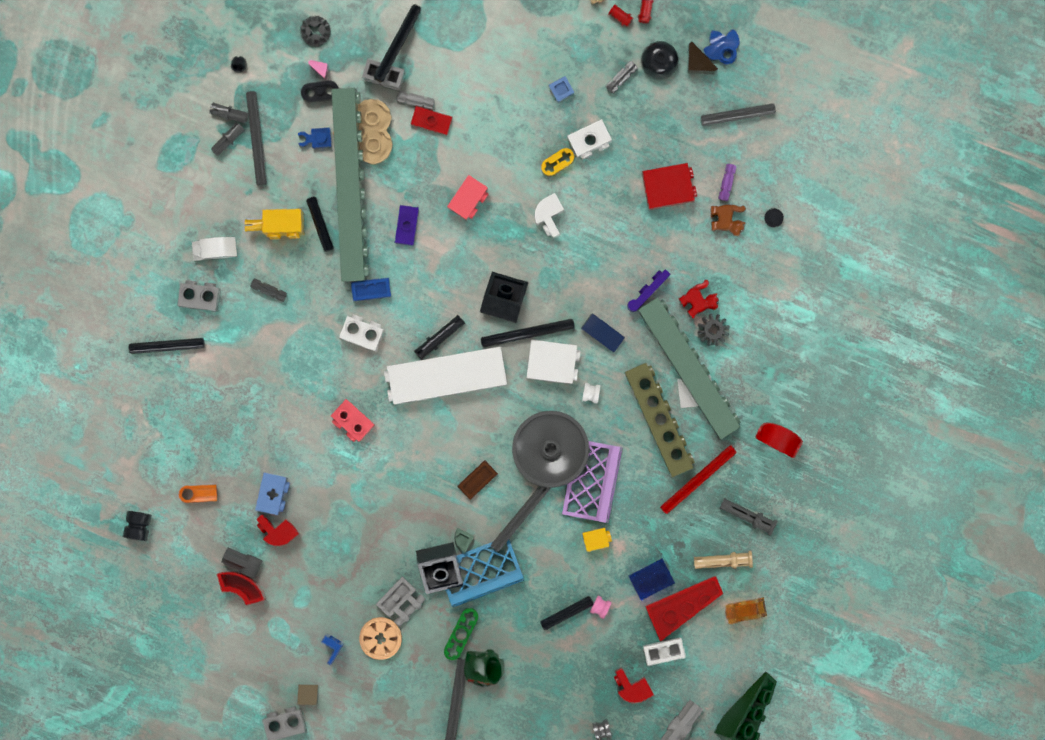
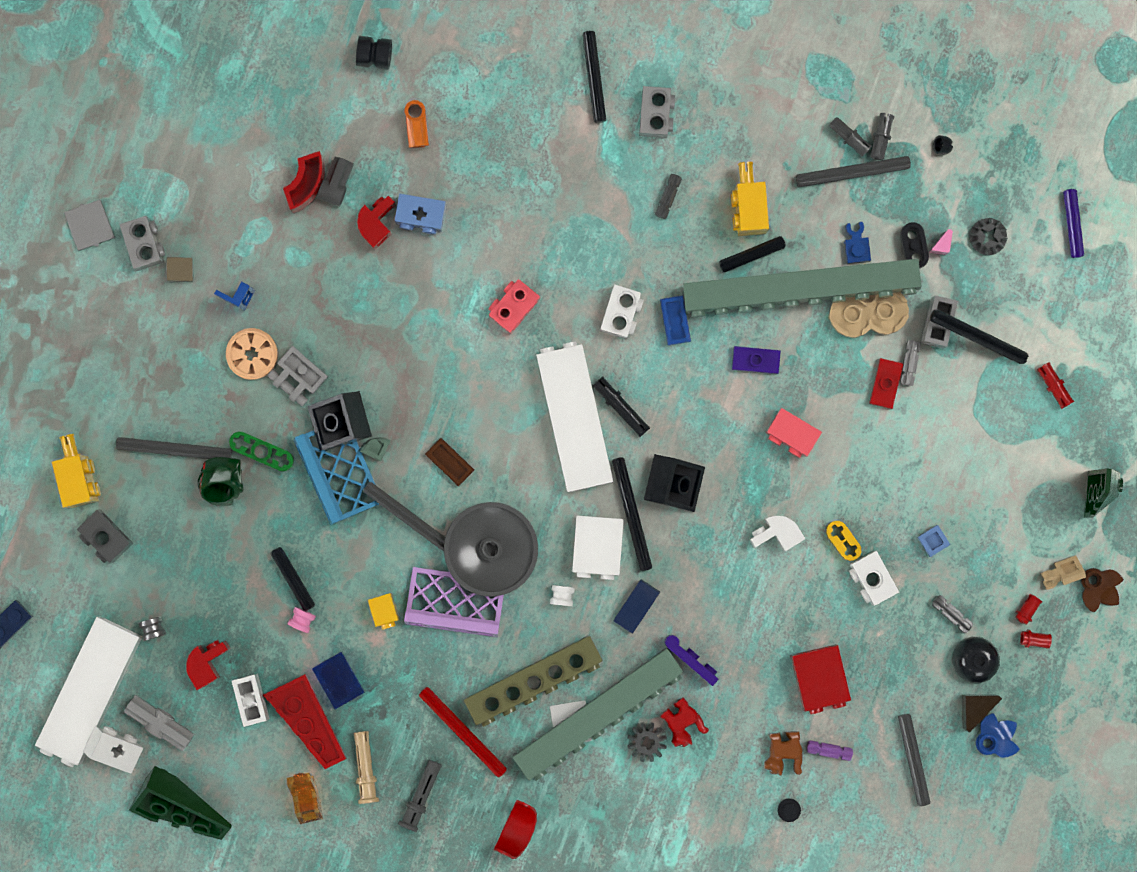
camera: 85 degrees right, 0 degrees up
white brick [192,237,237,261] -> none

